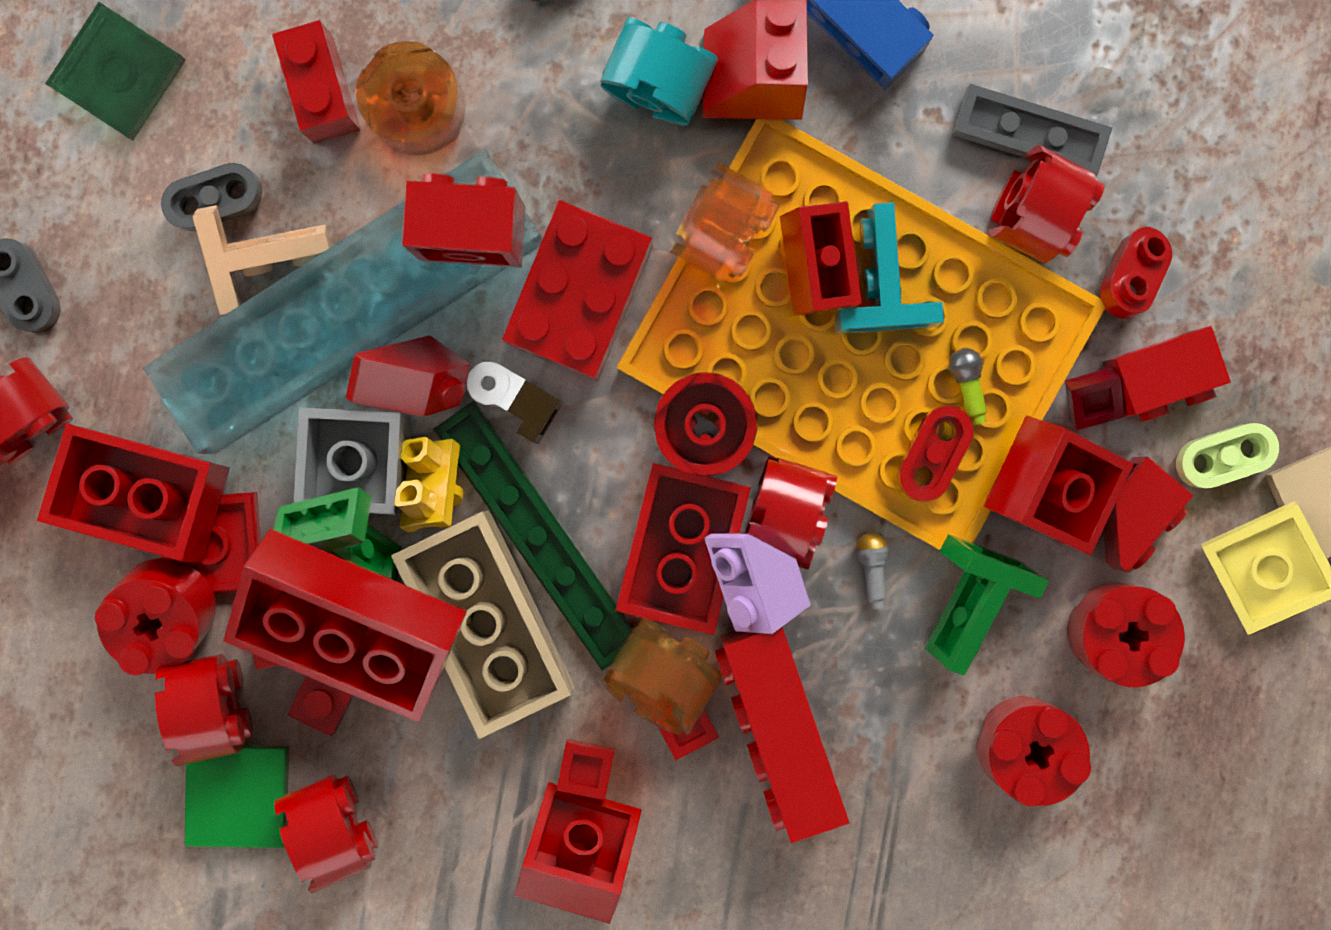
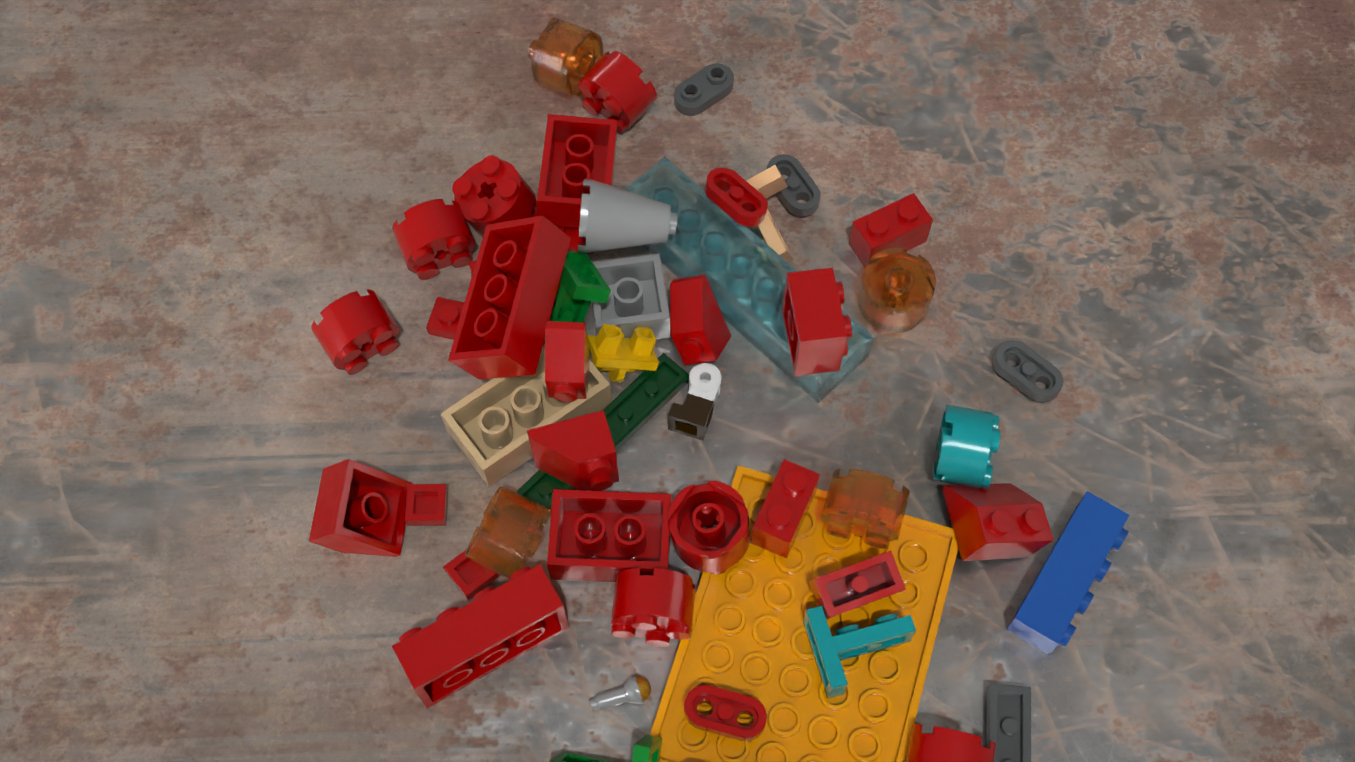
camera: 75 degrees right, 25 degrees down
clear green tile [45,2,186,141] -> none
green tile [184,745,289,848] -> none
red brick [502,200,653,381] -> none
lavender slope [704,534,811,634] -> none
piece [948,348,987,425] -> none
none -> red slope [527,410,619,491]
none -> red slope [545,321,590,402]
none -> light grey cone [578,179,677,253]
none -> red plate [704,168,768,227]
none -> red brick [751,459,821,558]

